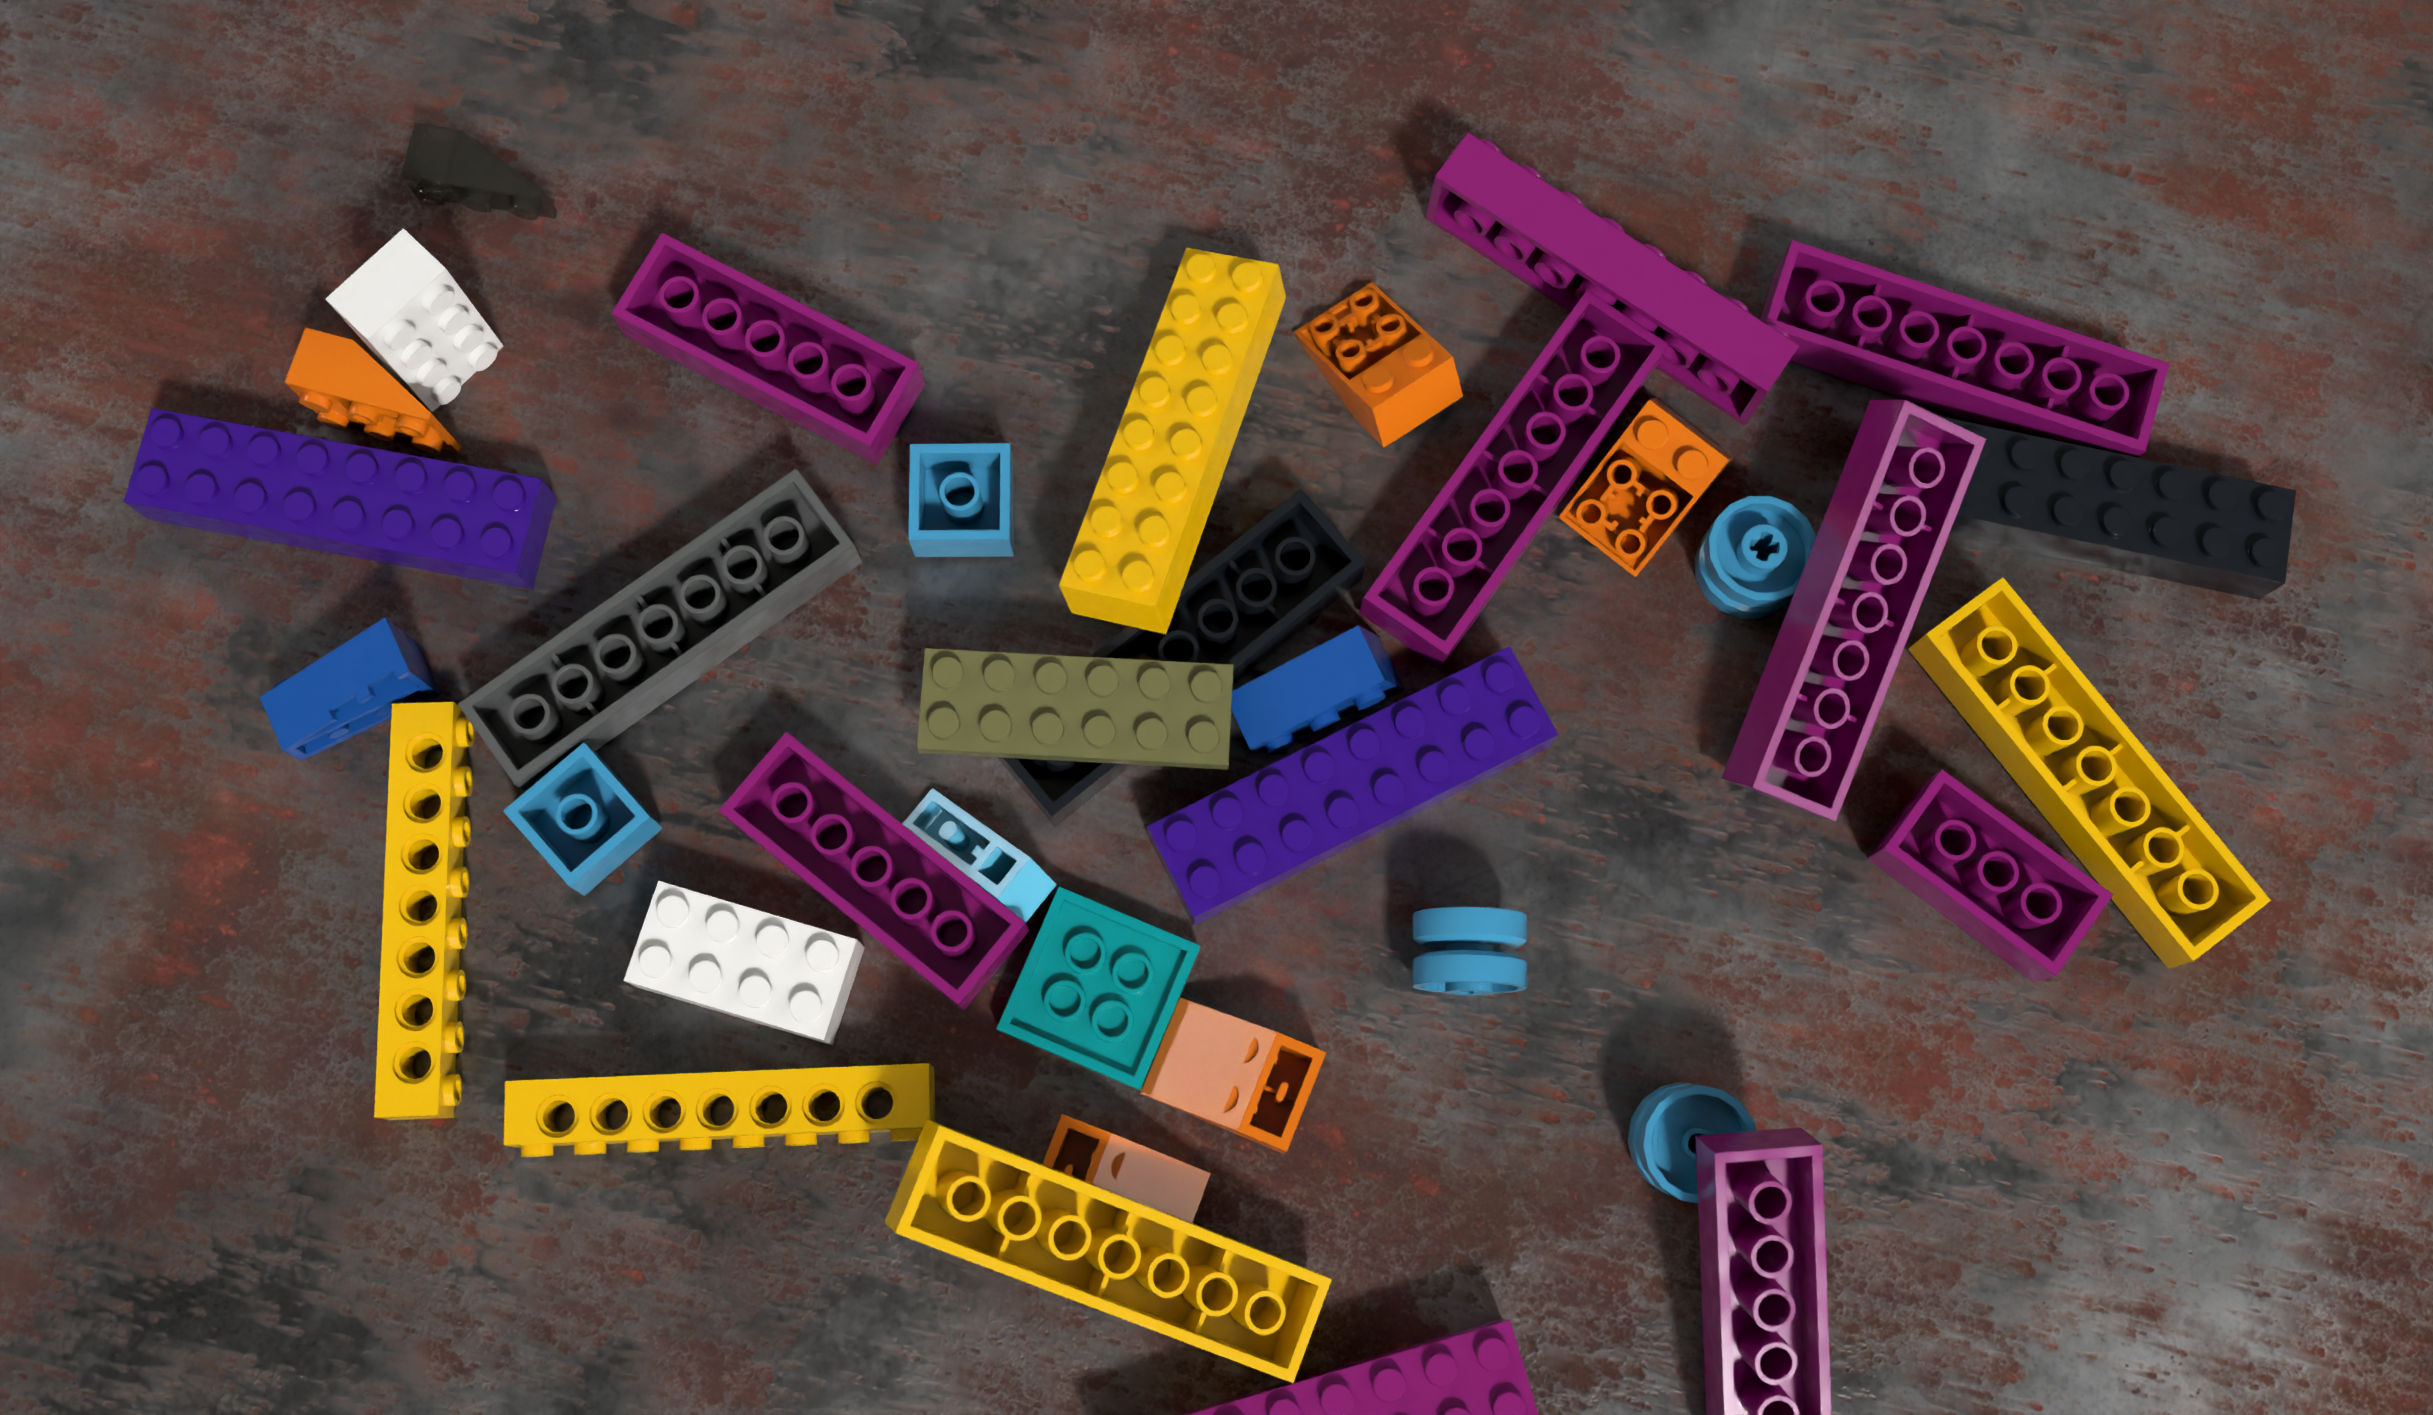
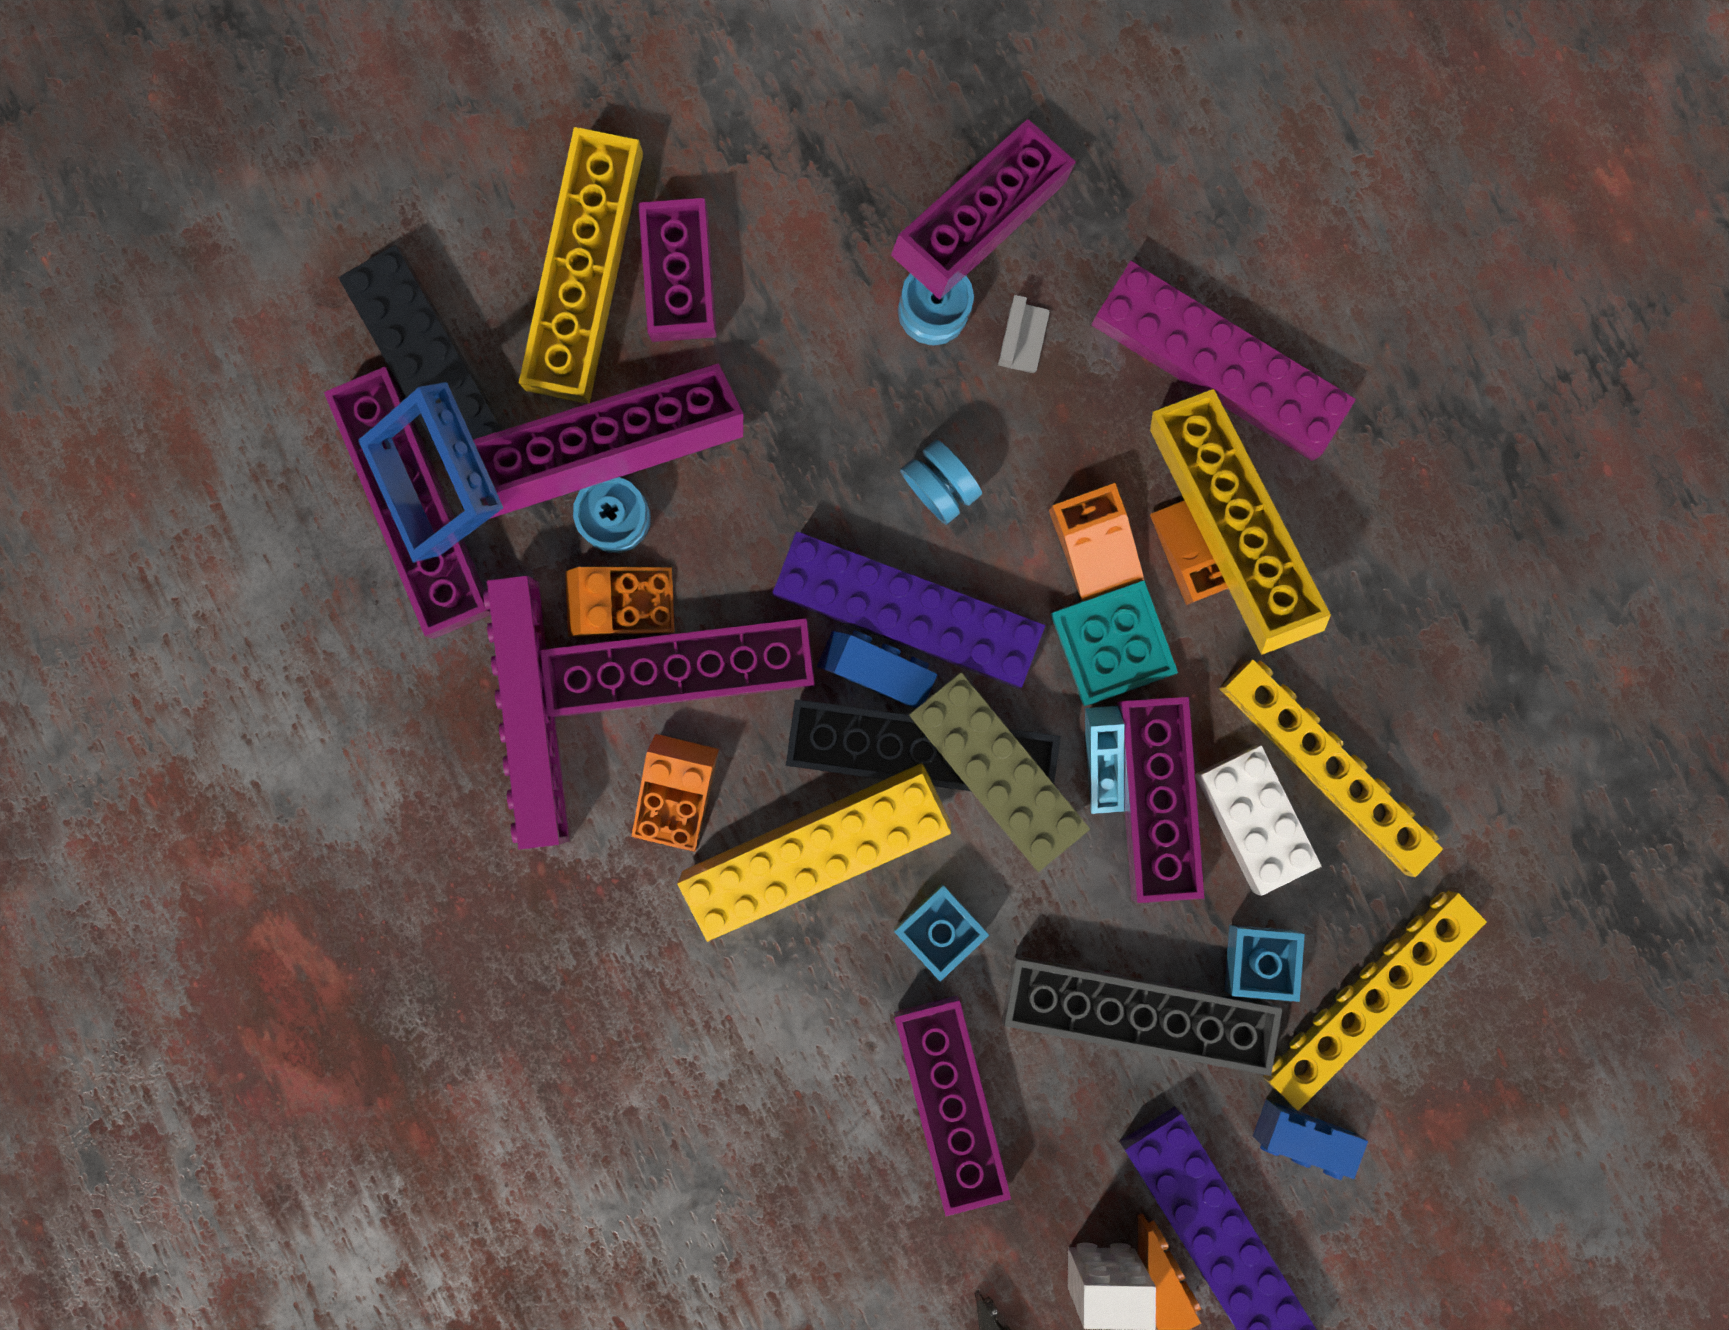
camera: 130 degrees left, 10 degrees up
none -> blue window [358,382,503,562]
none -> light grey panel [998,295,1050,373]

